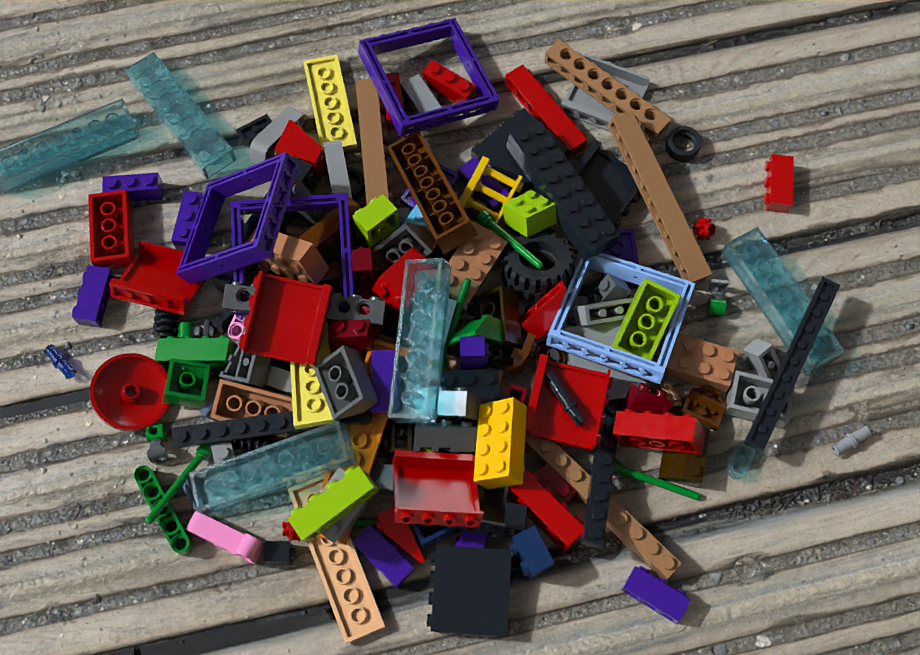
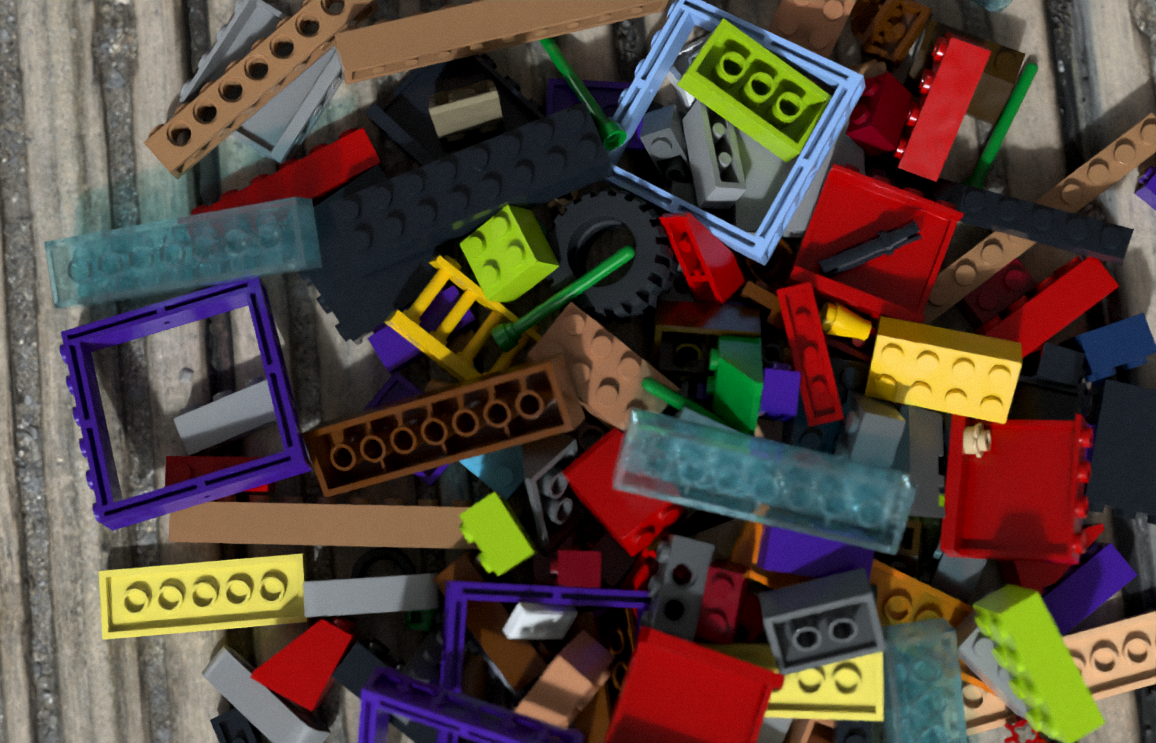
camera: 80 degrees left, 15 degrees up
red brick [422,60,476,104] -> none
none -> clear light blue brick [44,197,322,309]
none -> dark tan slope [428,79,504,142]
none -> white plate [503,603,578,639]
none -> green piece [538,37,627,151]
none -> red plate [776,282,844,427]
none -> yellow cone [819,302,872,341]
none -> tan plate [963,423,991,458]

